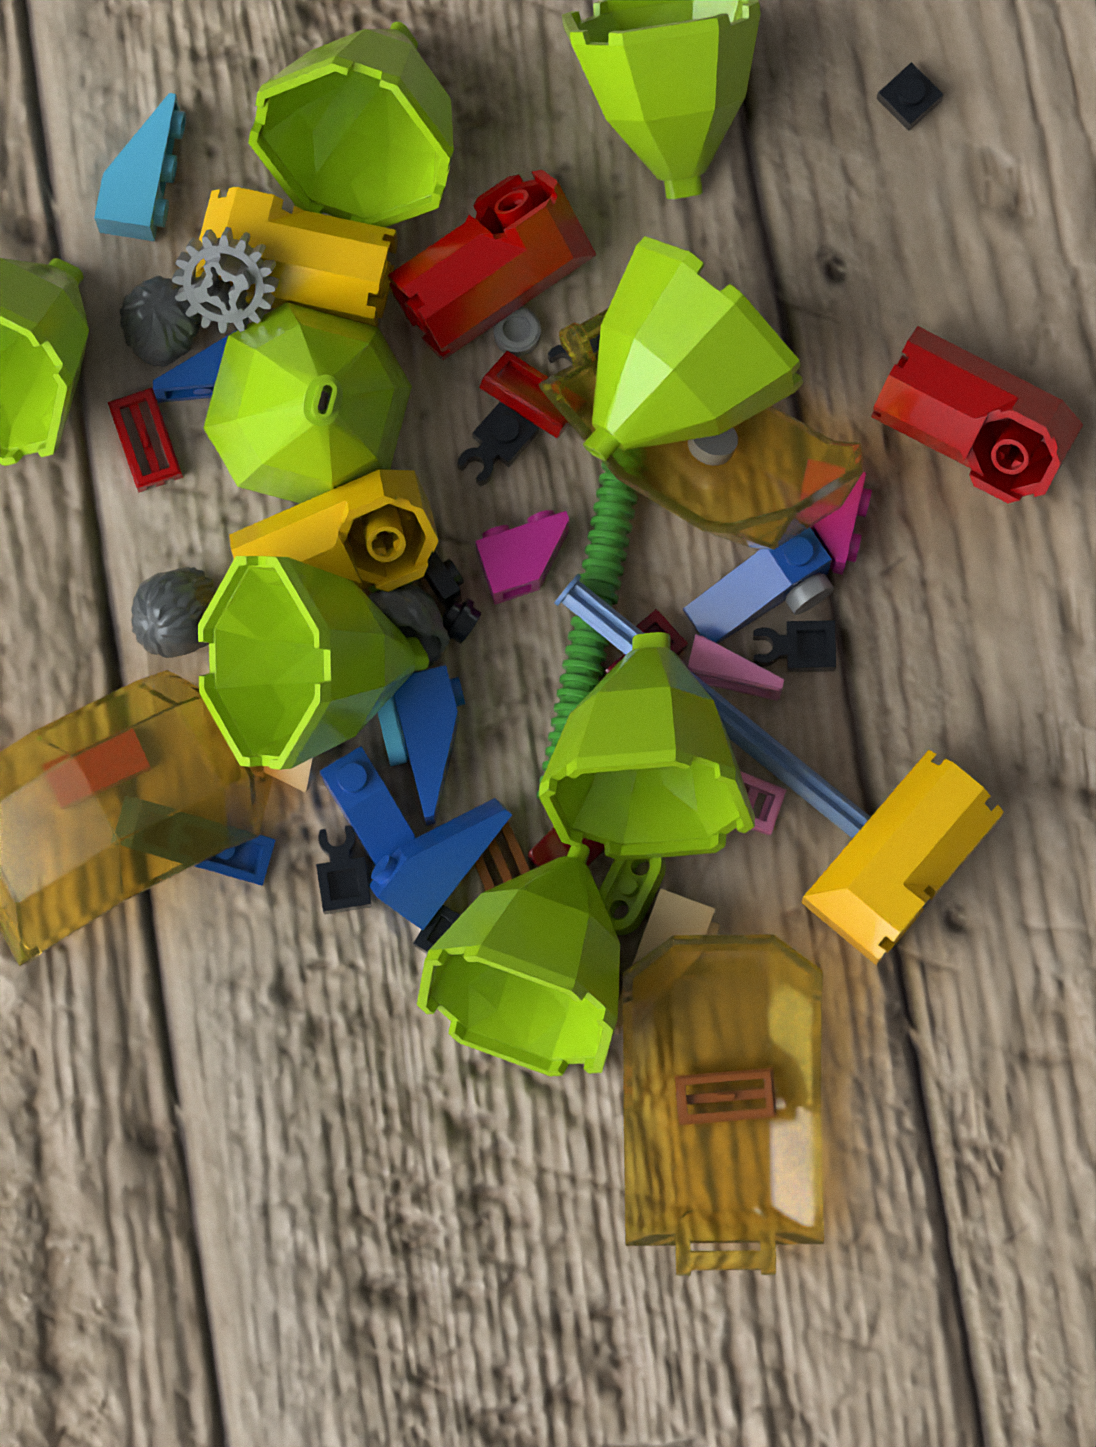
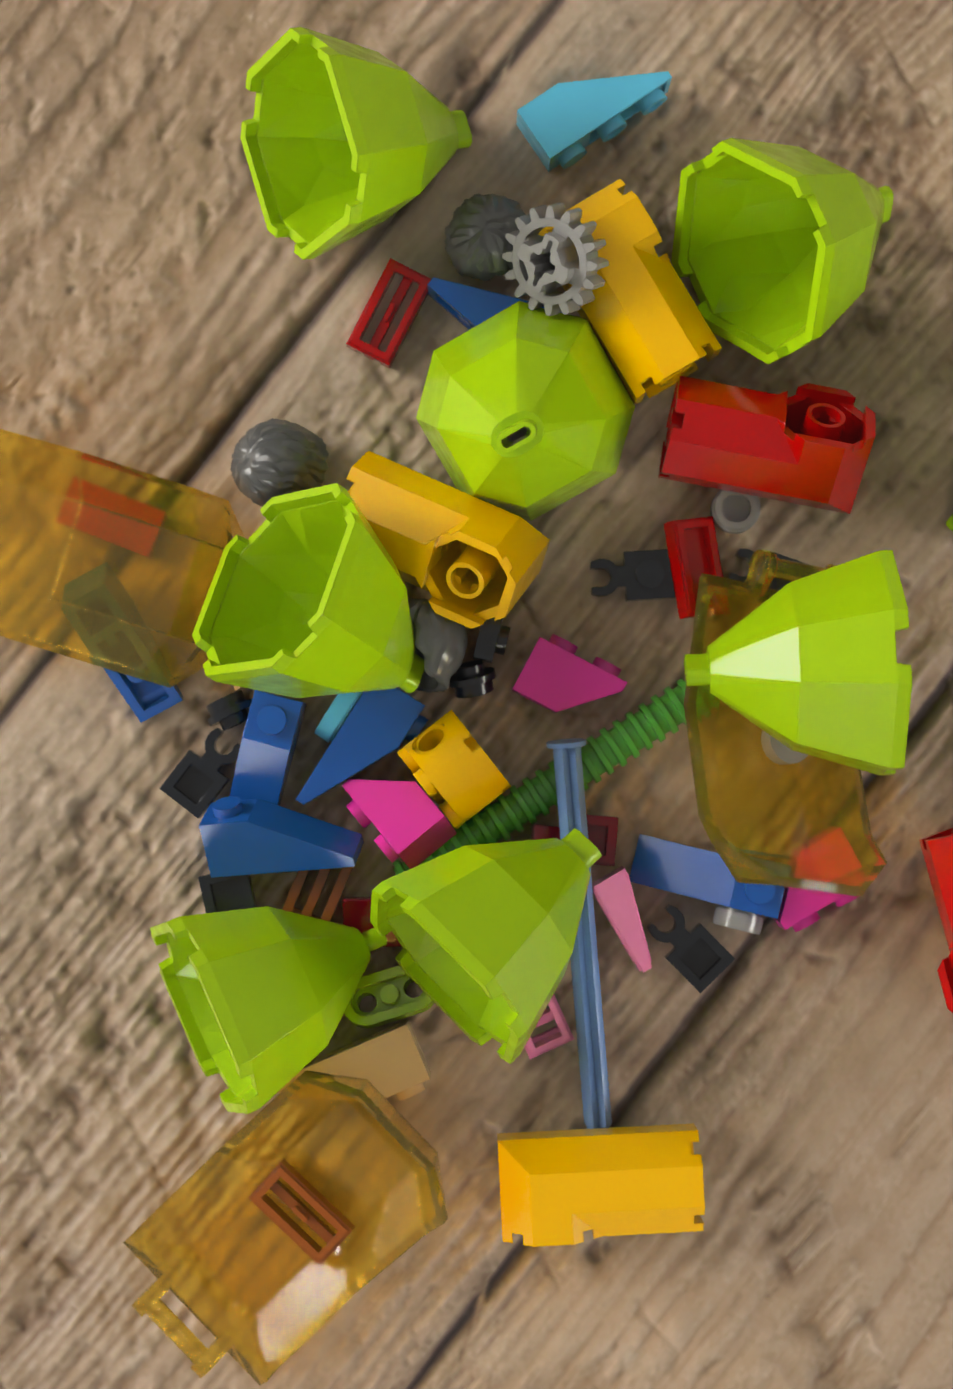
camera: 45 degrees right, 10 degrees up
none -> black plate [206,690,252,731]
none -> dark pink slope [341,779,457,869]
none -> yellow brick [397,710,511,829]

